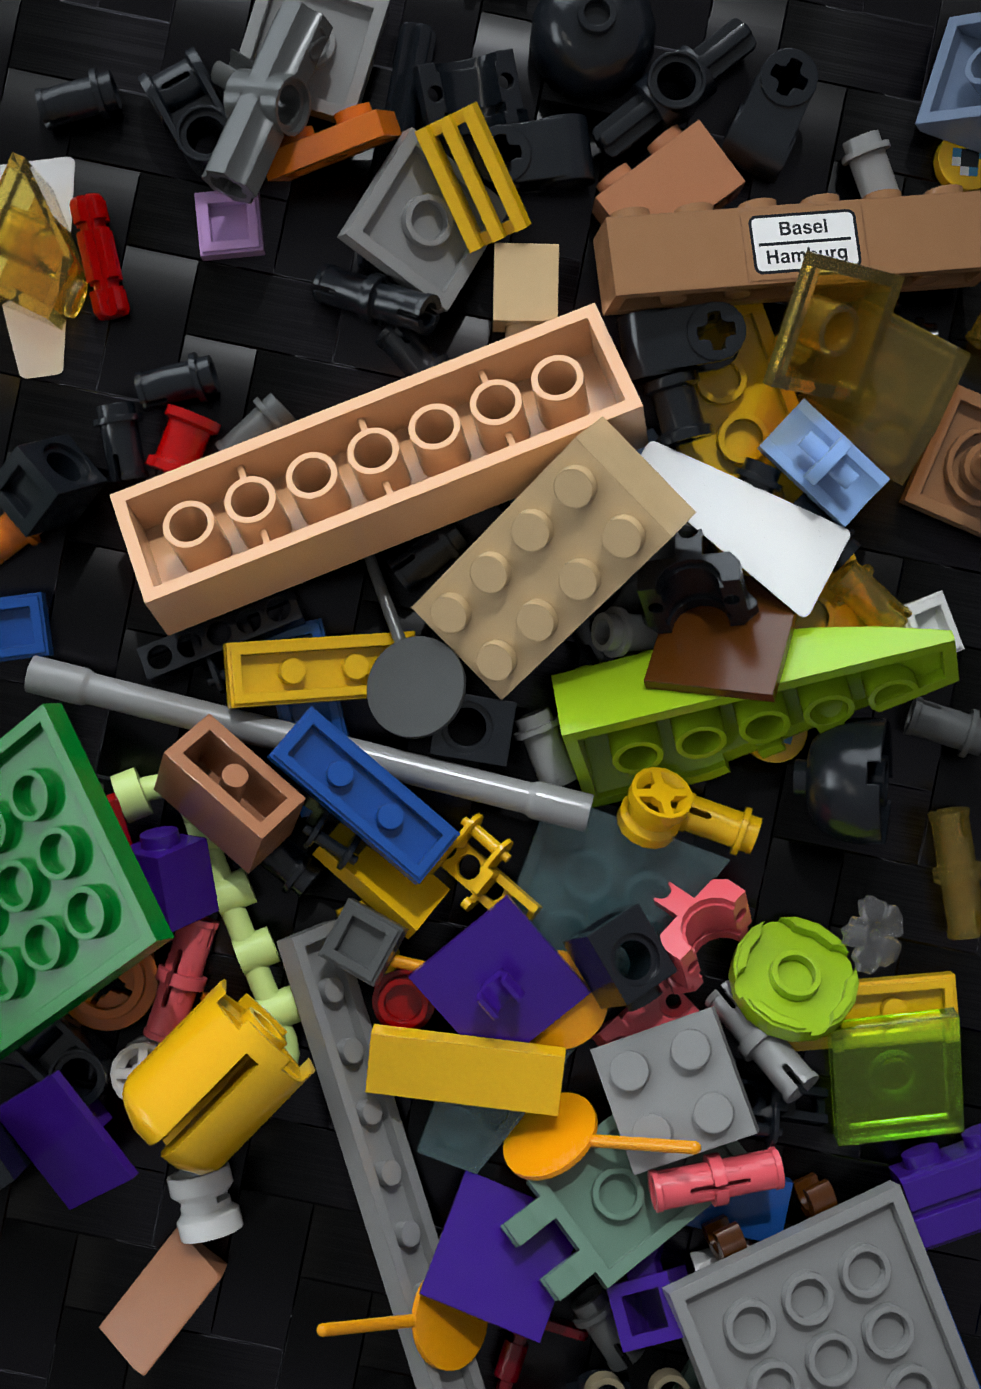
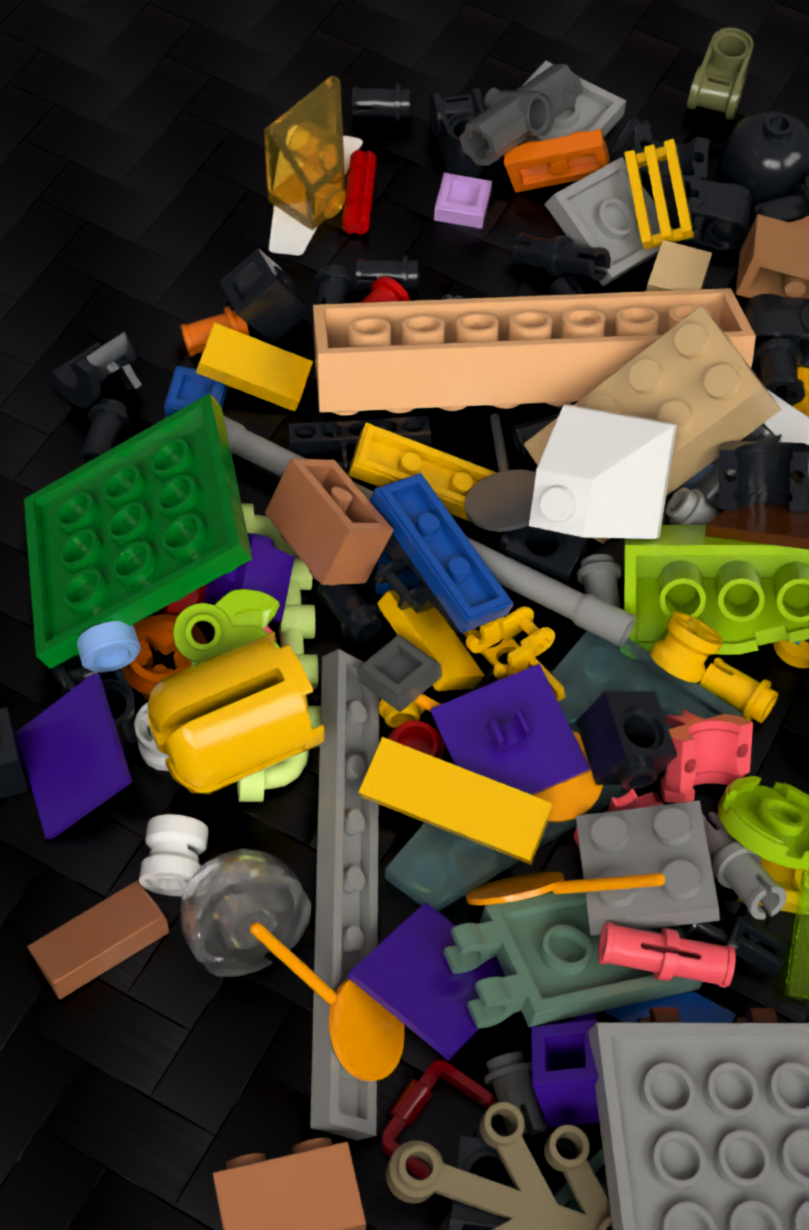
camera: 15 degrees right, 30 degrees down
none -> light blue tile [76,621,141,672]
none -> lime plate [173,589,280,666]
none -> clear cylinder [180,849,312,977]
none -> yellow tile [195,322,313,412]
none -> white slope [529,404,677,539]

